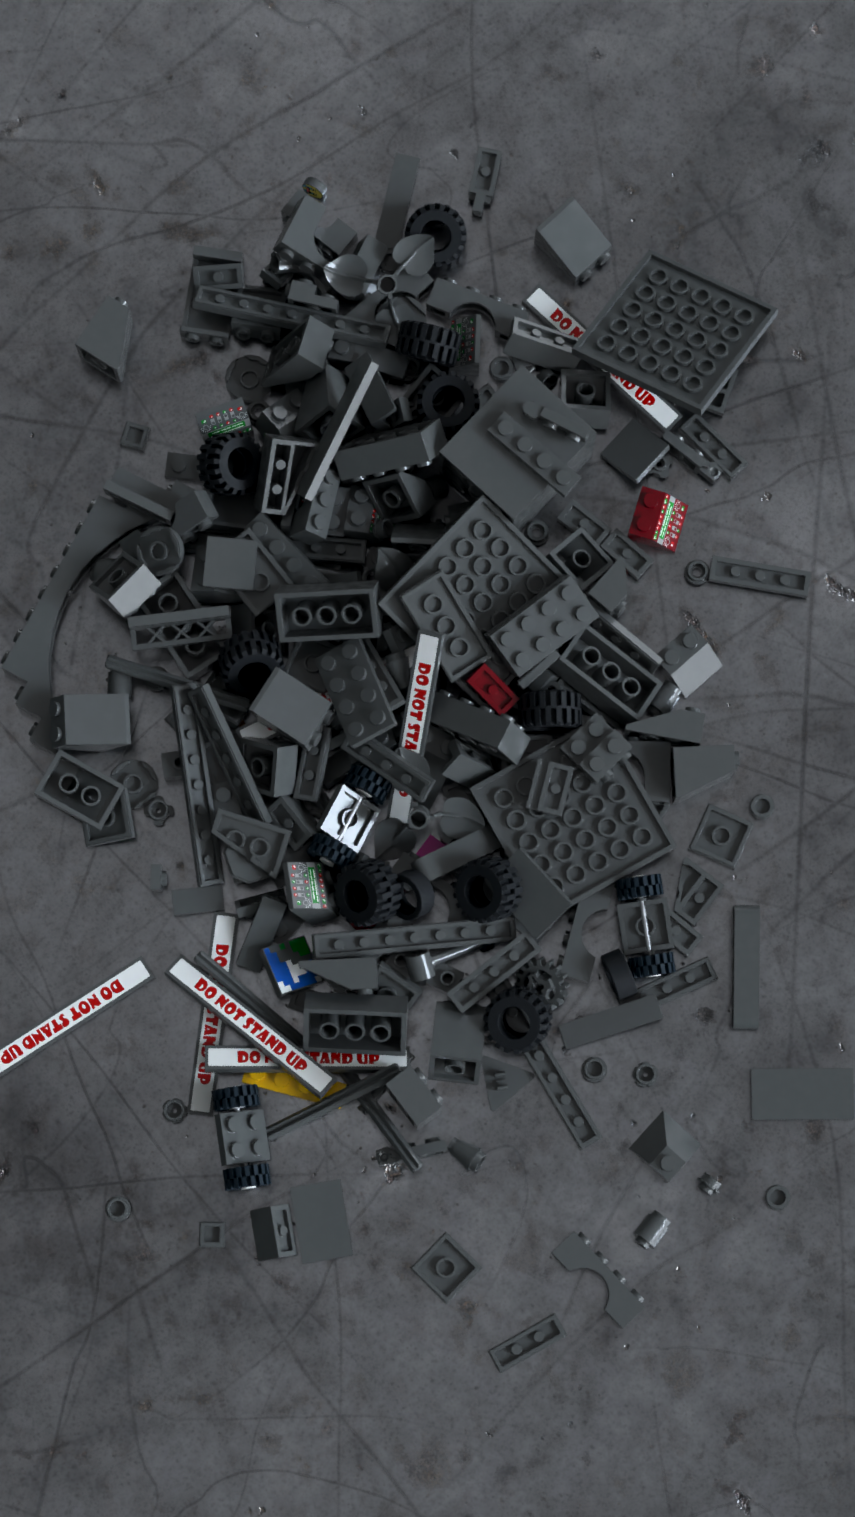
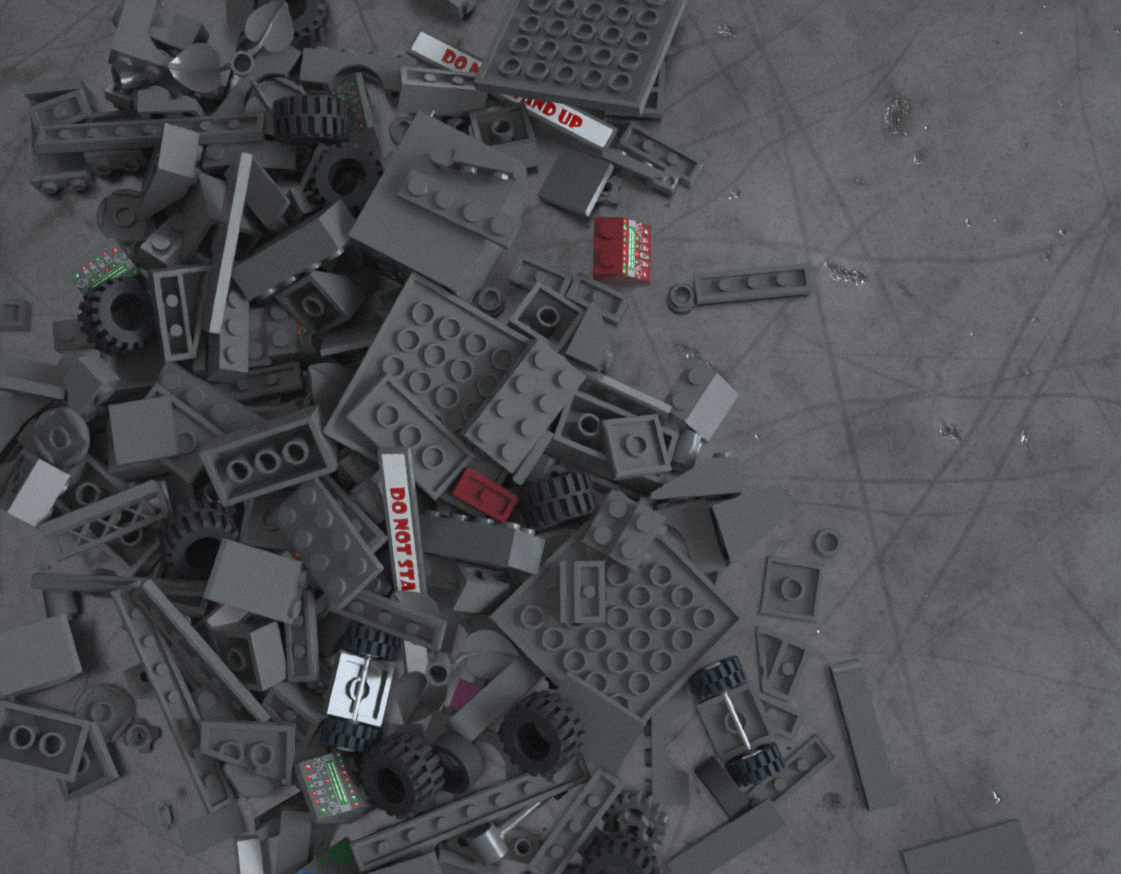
camera: 10 degrees left, 0 degrees up
none -> dark grey tile [599,414,672,480]

